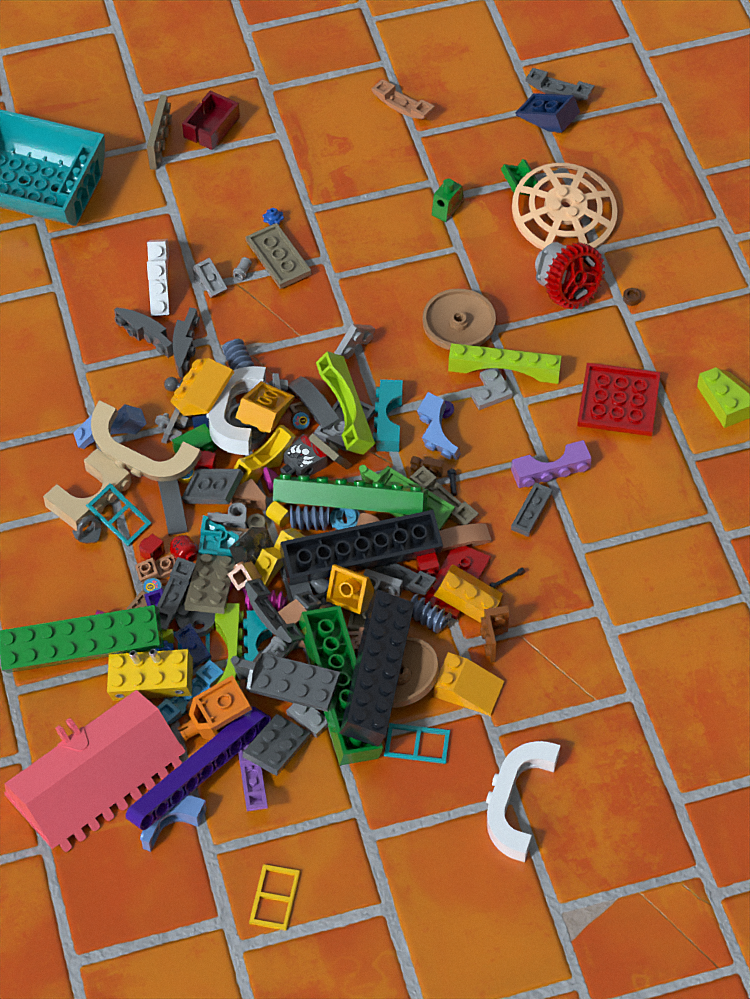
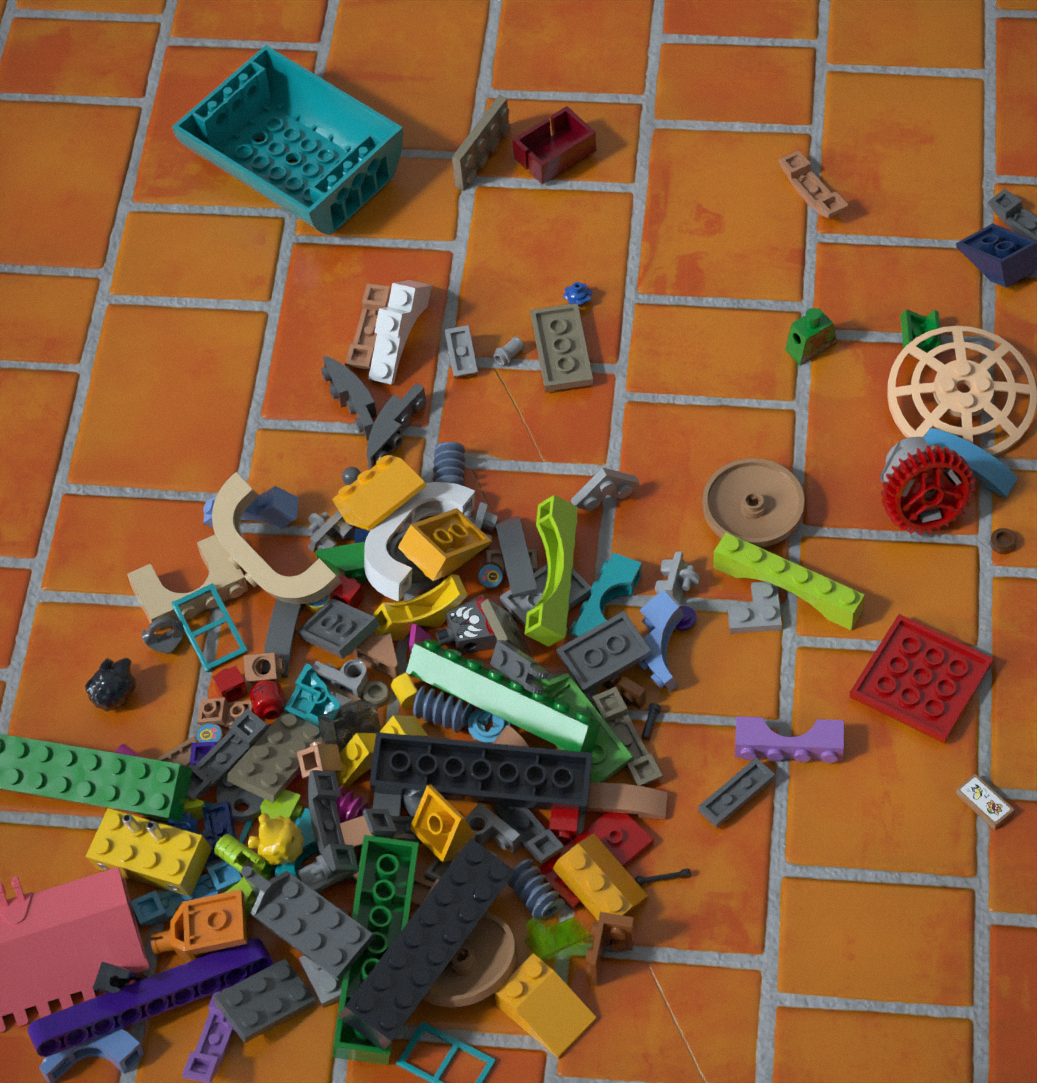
camera: 25 degrees right, 0 degrees up
none -> black animal [85,658,136,712]
none -> black hinge [92,962,148,993]
none -> lime hinge [214,834,265,873]
none -> nougat brick [244,652,285,683]
none -> yellow animal [248,813,304,865]
none -> nougat slope [345,283,391,369]
none -> dark grey hinge [490,640,549,694]
none -> clear neon green hinge [523,917,591,960]
none -> dark grey plate [556,611,652,694]
none -> light grey hips [655,552,700,604]
none -> dark azure slope [924,428,1018,499]
none -> tile [955,774,1015,830]

